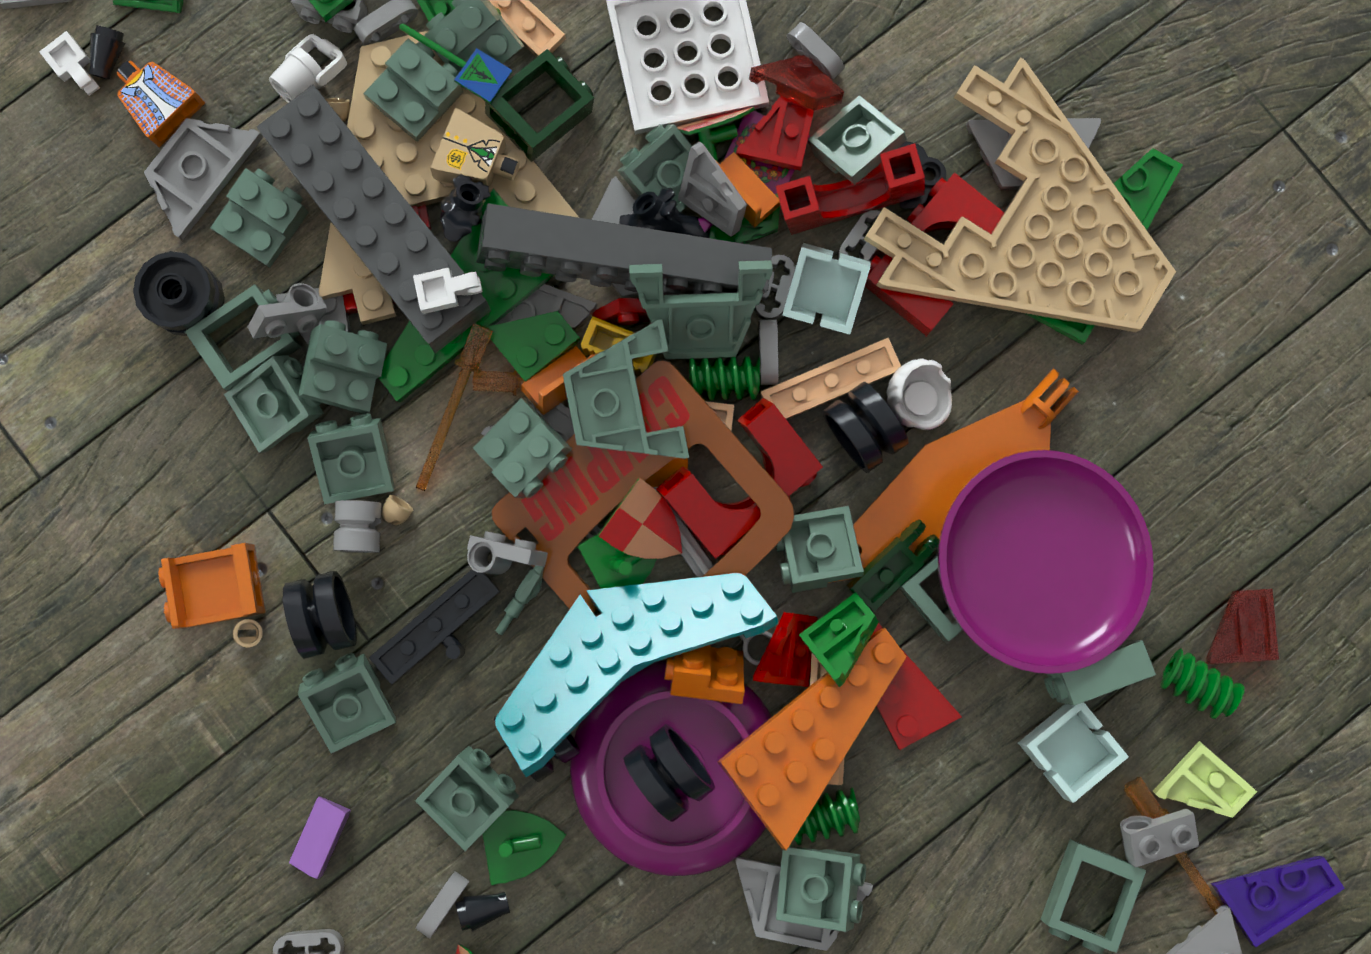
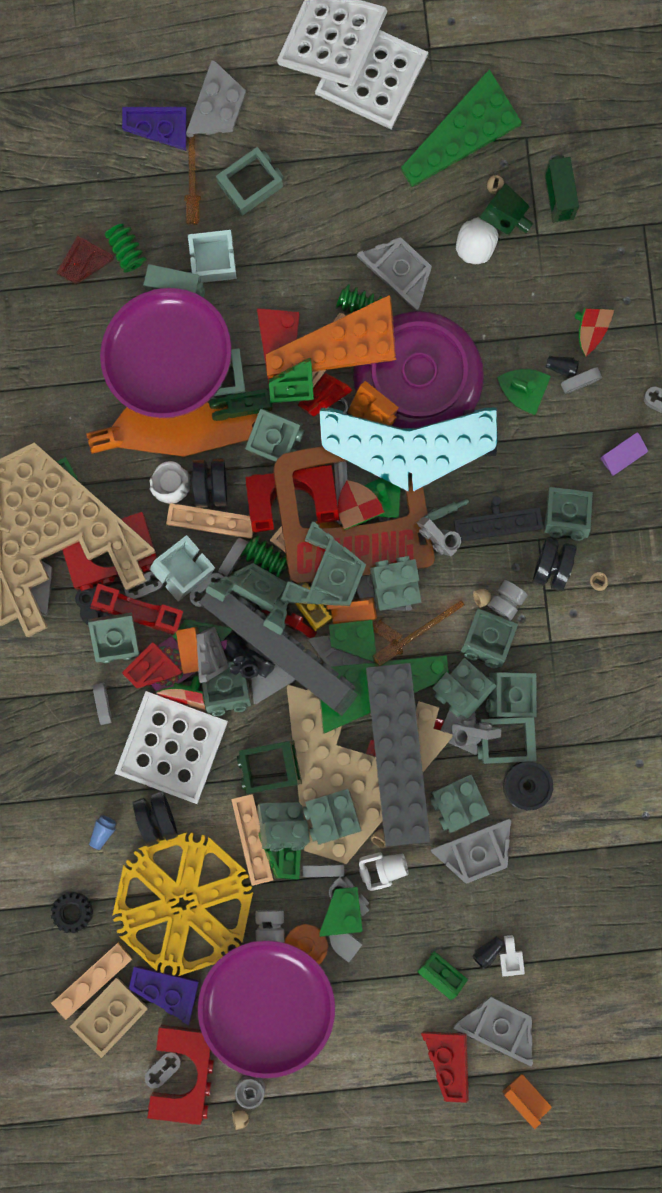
camera: 145 degrees left, 0 degrees up
torso [117,61,205,148] -> none
orange panel [158,543,266,629] -> none
piece [399,23,512,103] -> none
white plate [413,268,483,314] -> none
sand green plate [415,746,519,851] -> none
tan torso [430,108,520,188] -> none
black animal [440,174,491,242] -> none
black wheel [623,724,715,822] -> none
clear red wing [749,55,844,111] -> none
sand green plate [776,846,866,932] -> none
light grey plate [1120,809,1199,868] -> none
yellowish green wing [1153,741,1257,818] -> none

